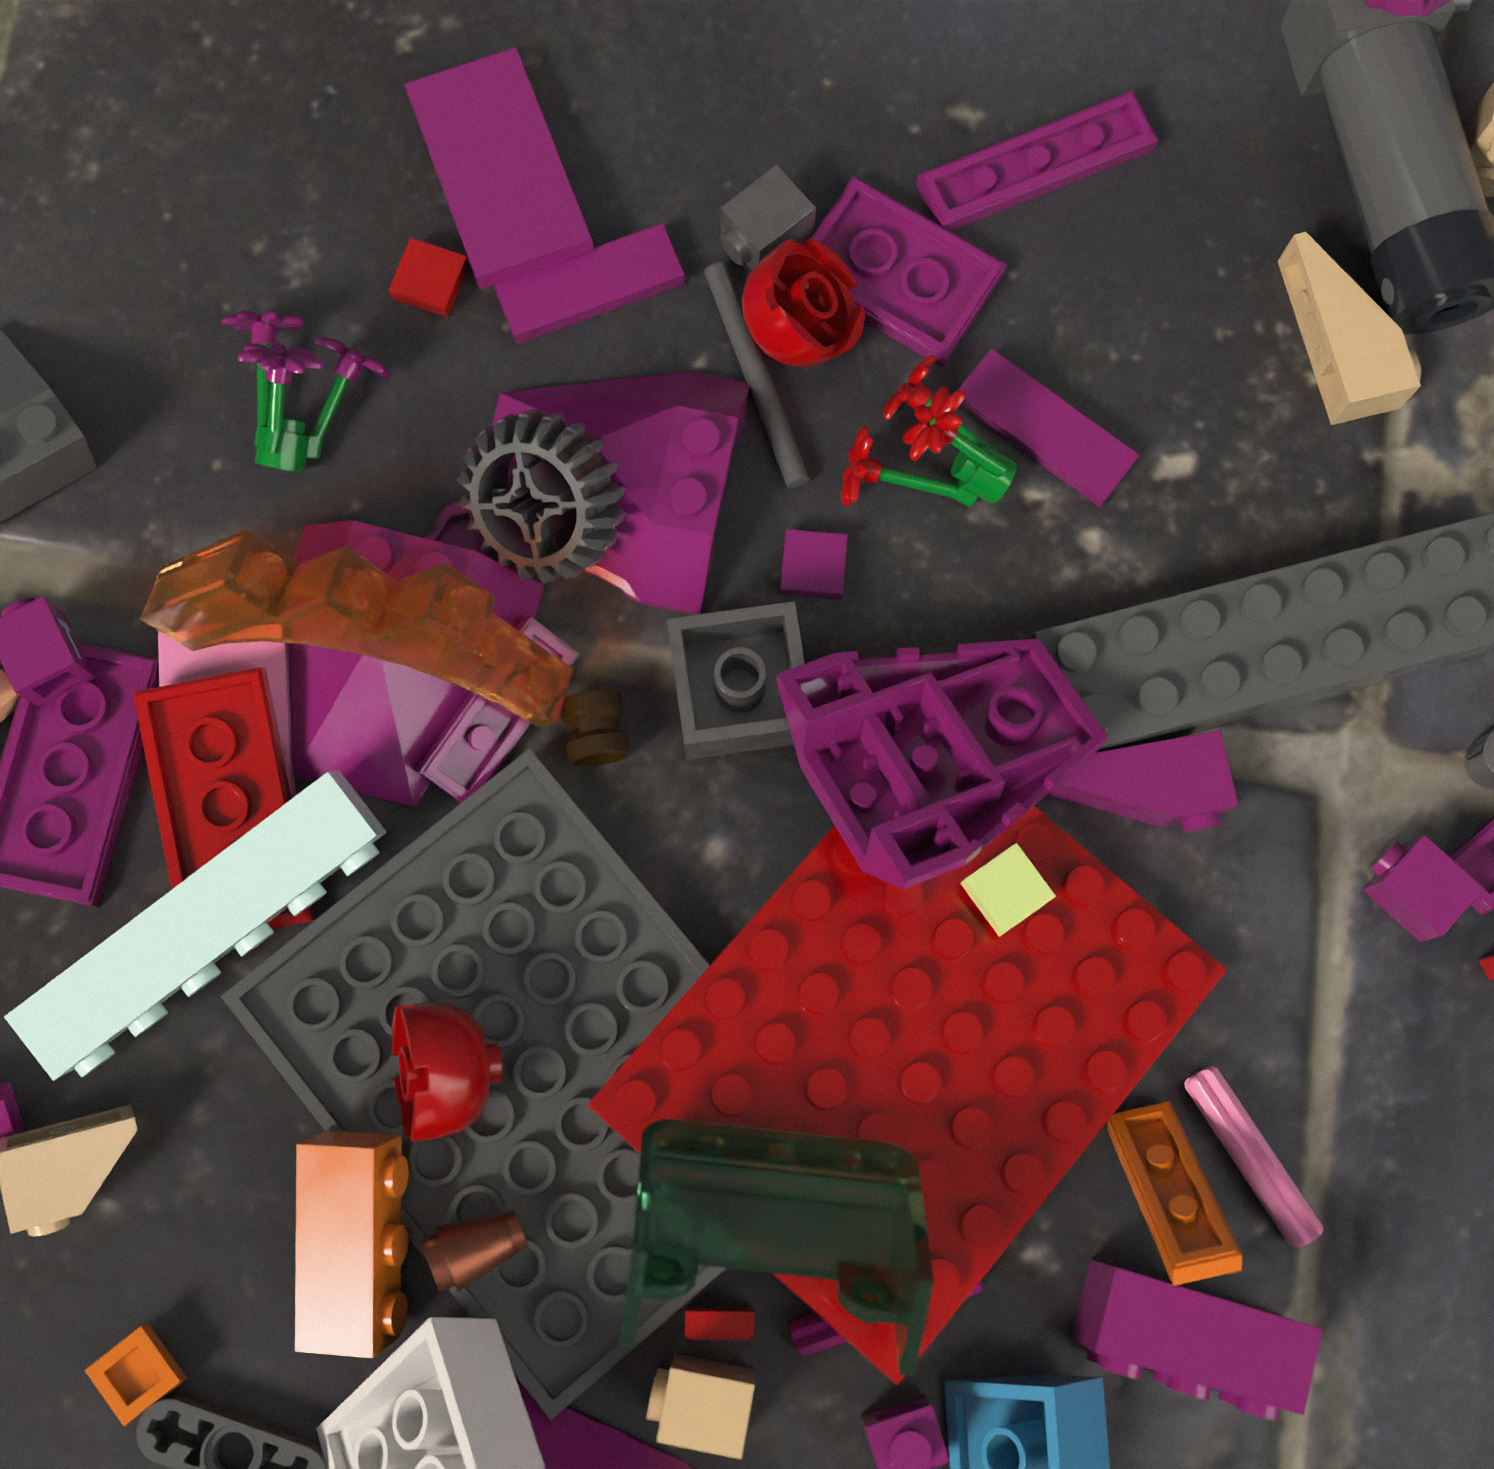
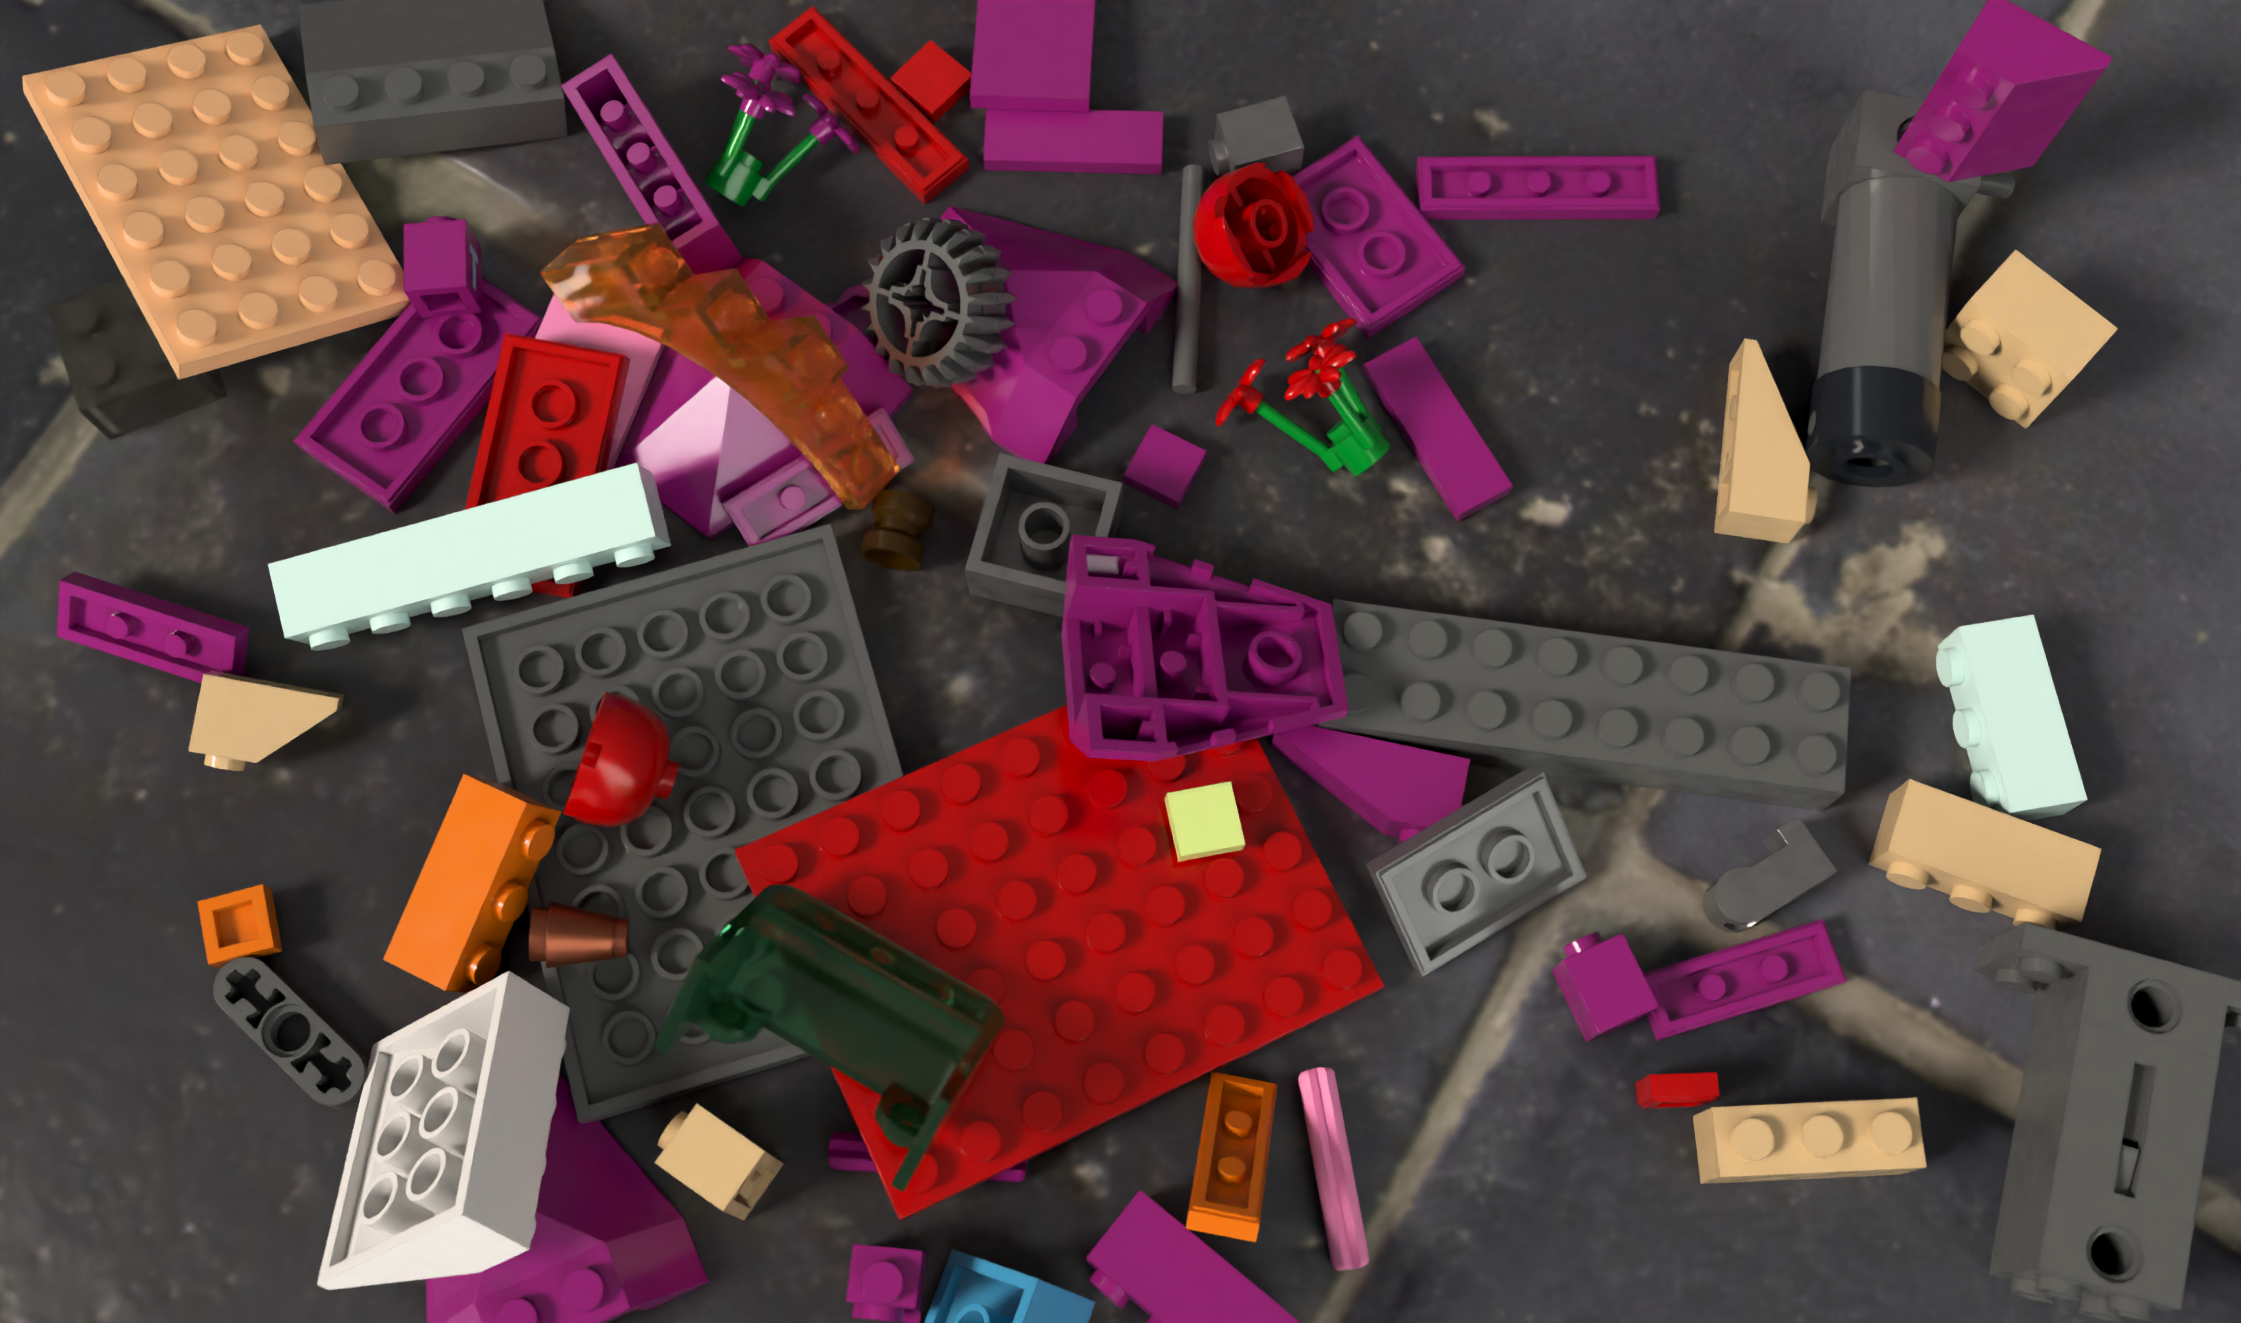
camera: 25 degrees right, 5 degrees down
red tile [685,1306,754,1340] -> none
none -> magenta brick [561,53,744,292]
none -> red tile [769,6,969,205]
none -> dark grey tile [1366,765,1587,977]

